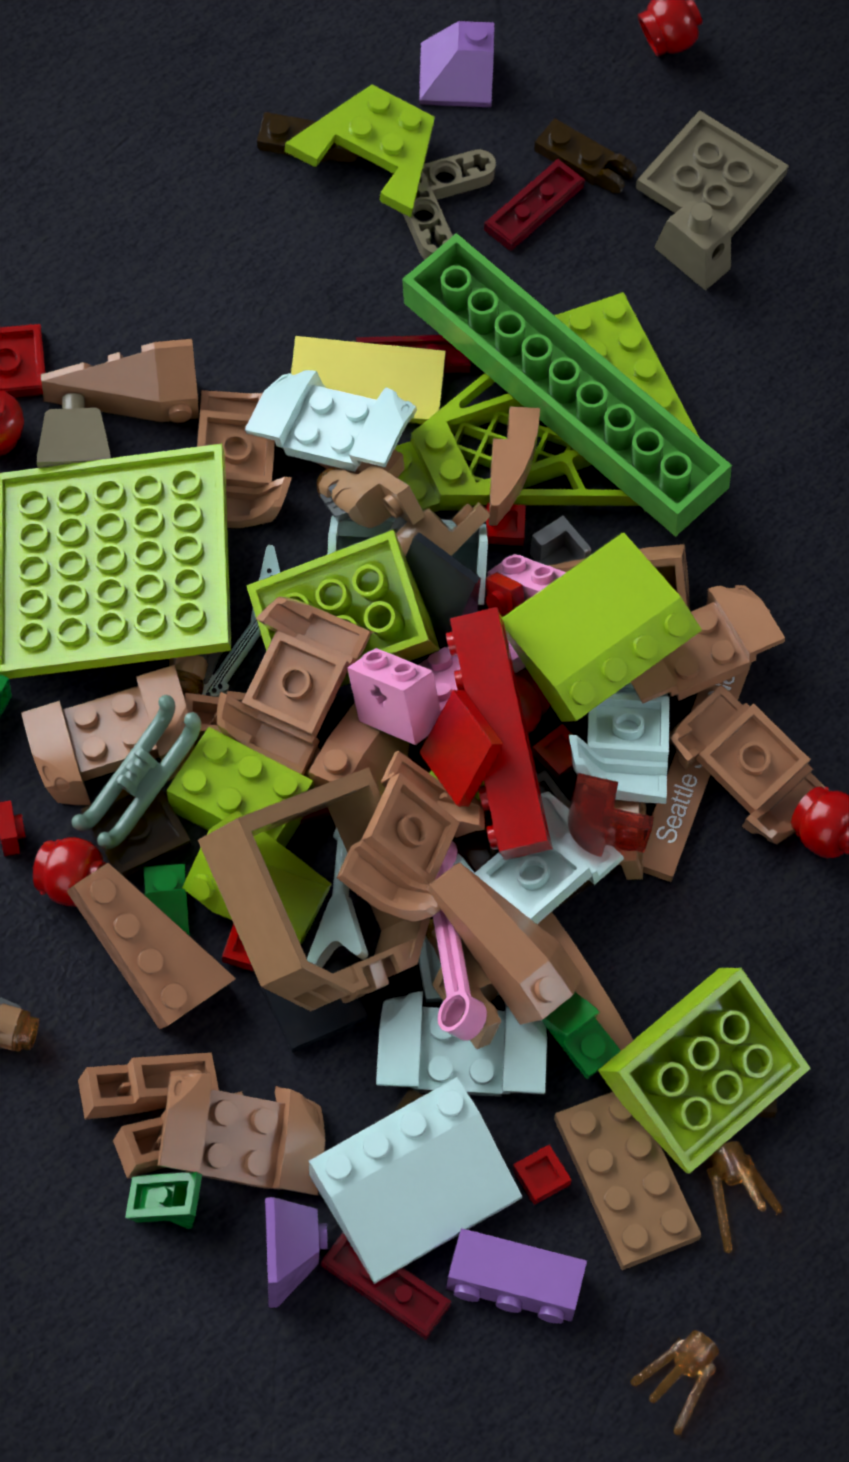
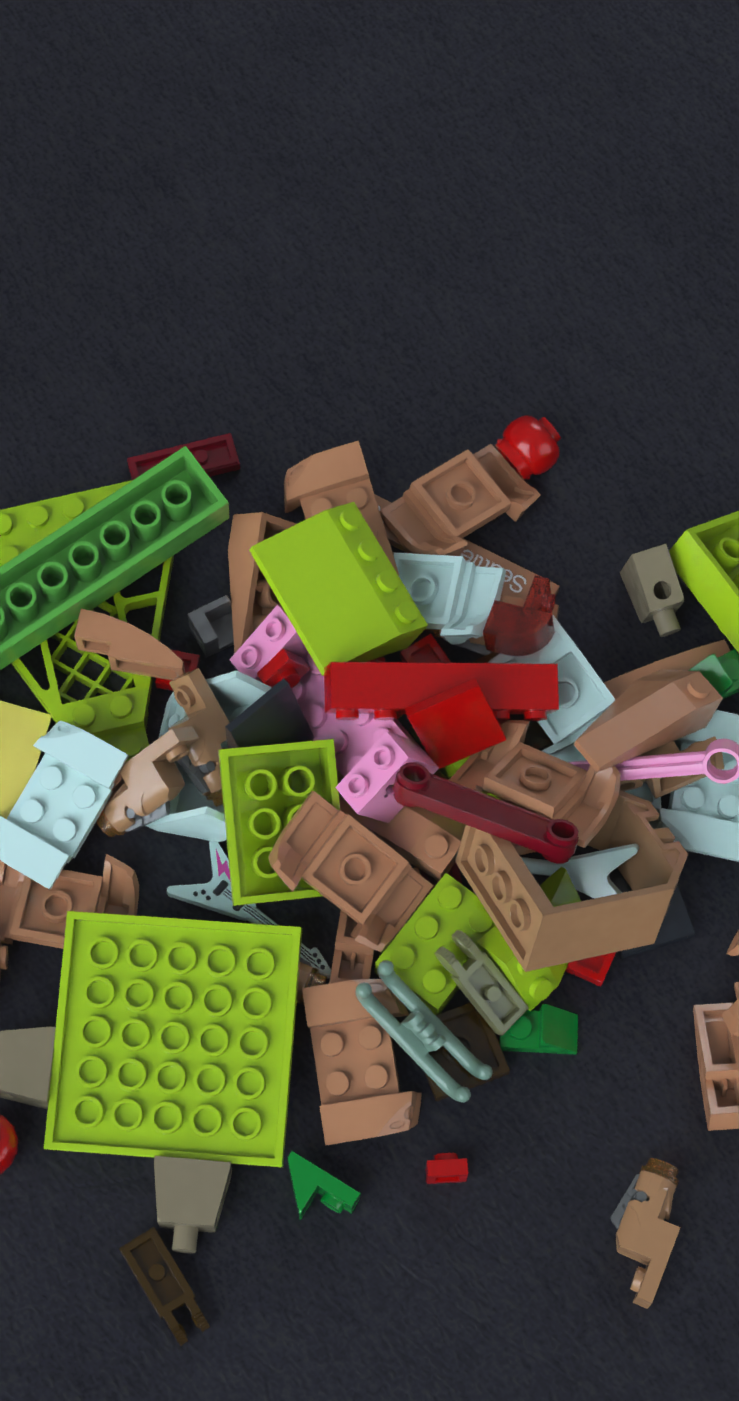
camera: 80 degrees left, 5 degrees up
red piece [33,837,107,907] -> none
nougat wedge [66,863,236,1029] -> none
none -> dark red tile [127,433,240,480]
none -> dark red piece [393,763,579,864]
none -> olive hinge [435,930,529,1036]
none -> dark tan torso [620,544,684,637]

